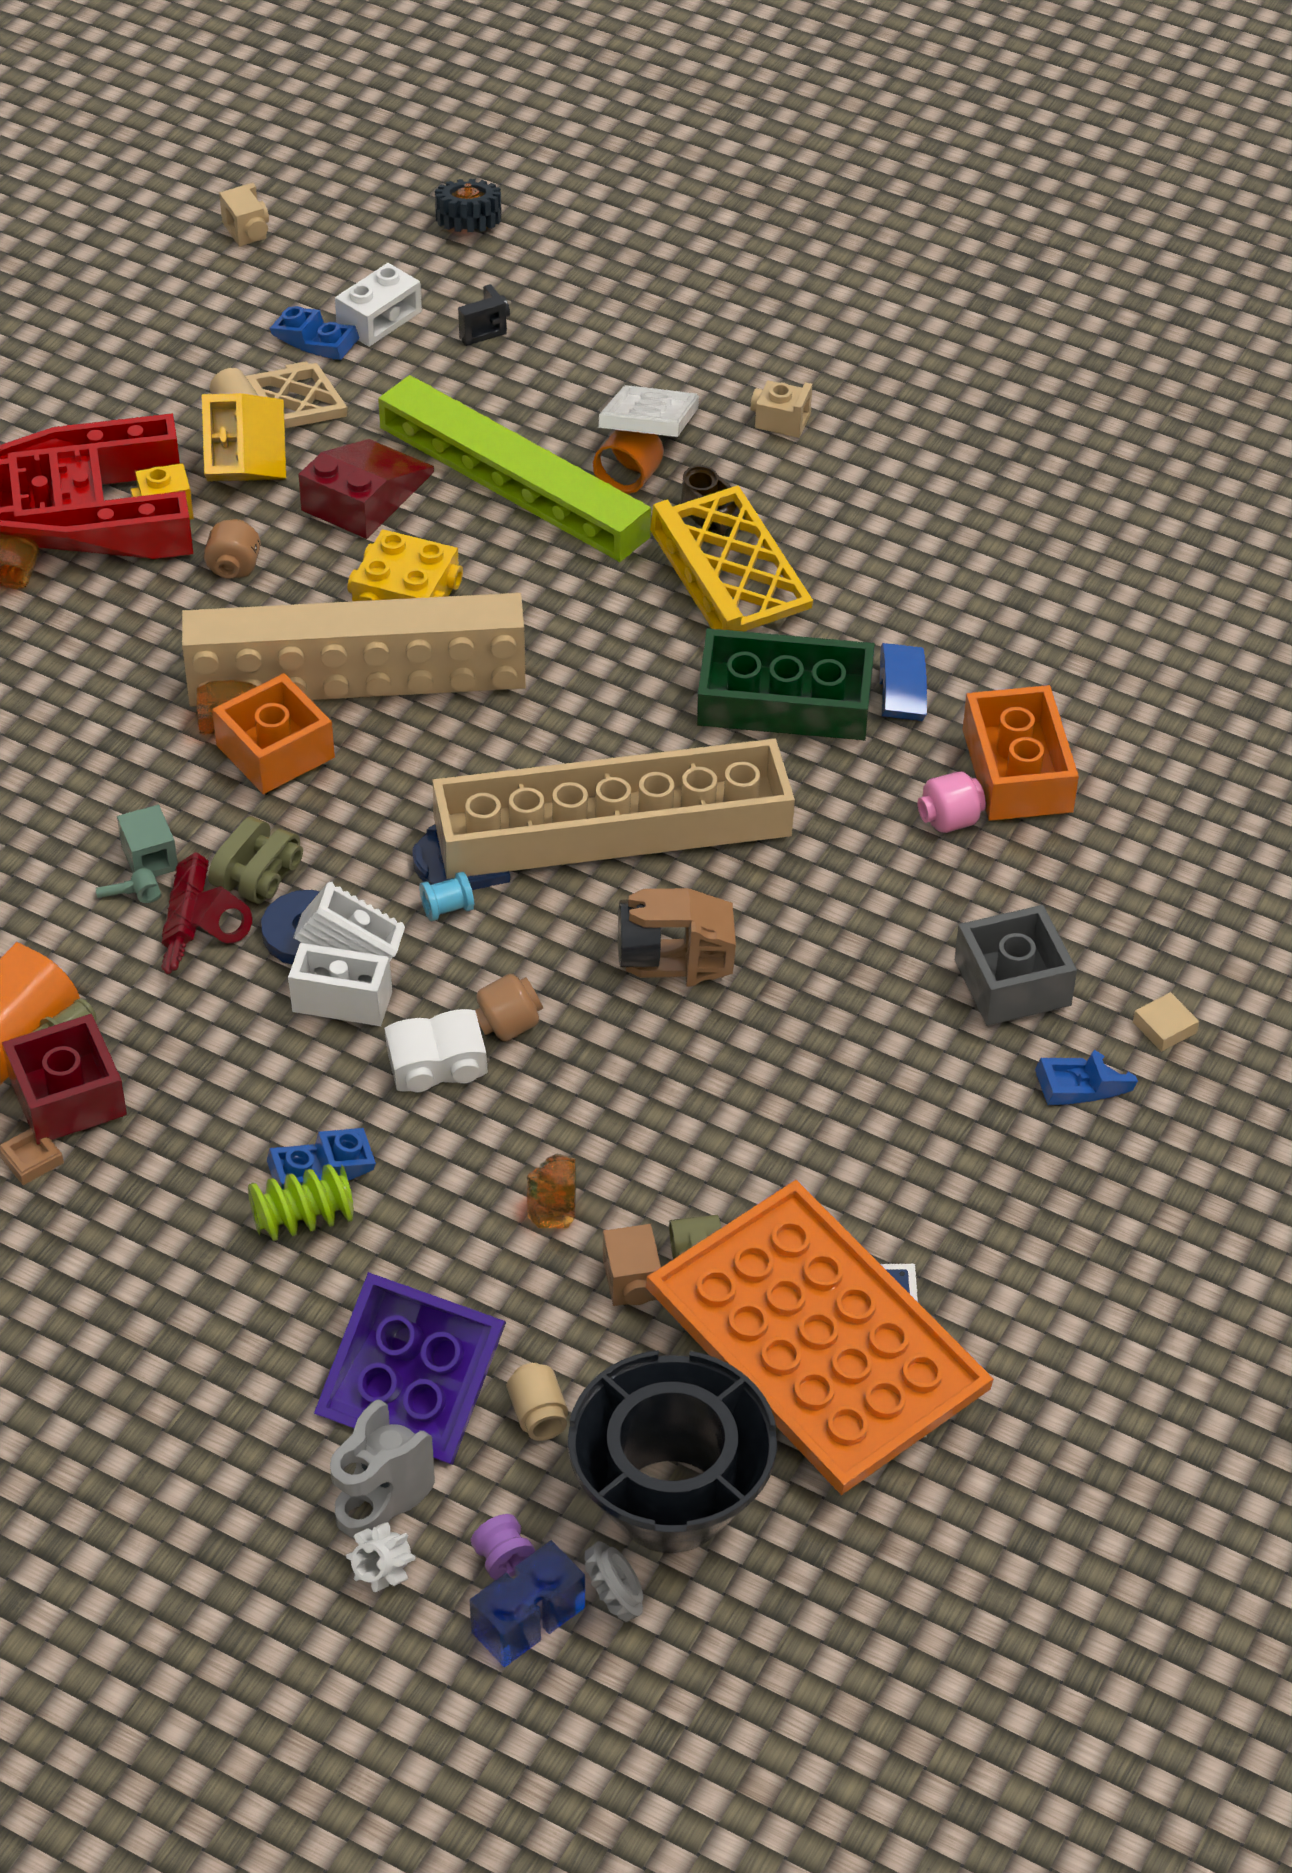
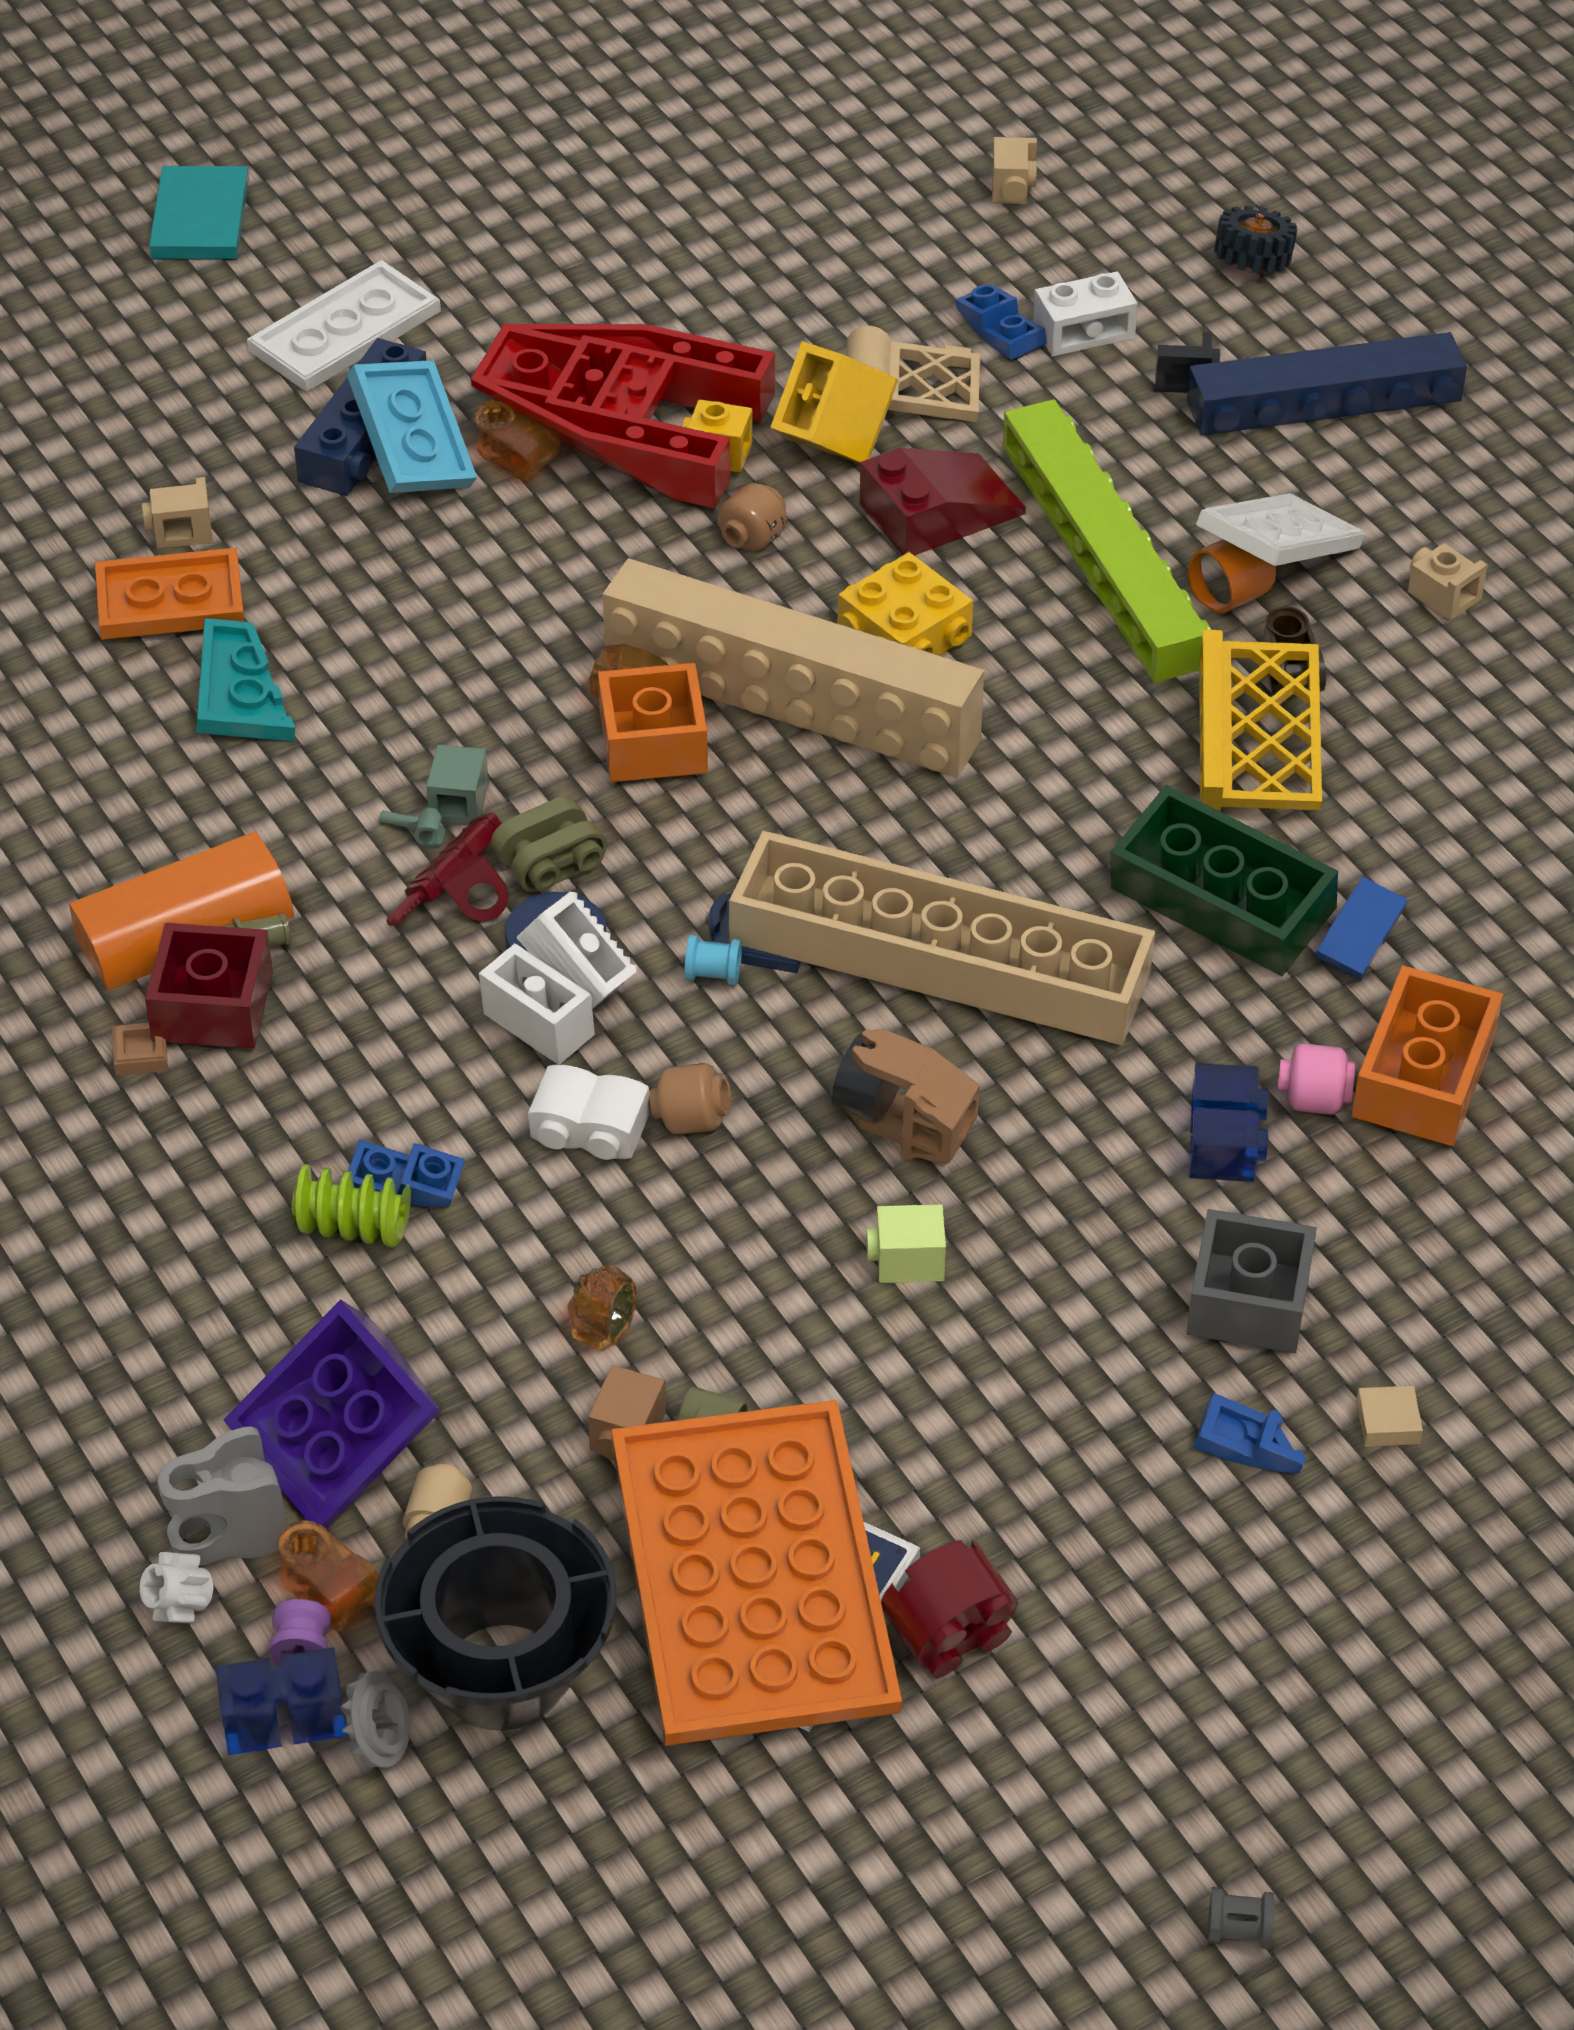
camera: 30 degrees right, 0 degrees up
none -> clear orange piece [278,1520,379,1631]
none -> yellowish green brick [866,1204,946,1283]
none -> dark red brick [881,1540,1018,1679]
none -> dark blue brick [1187,332,1467,436]
none -> clear blue piece [1189,1063,1268,1182]

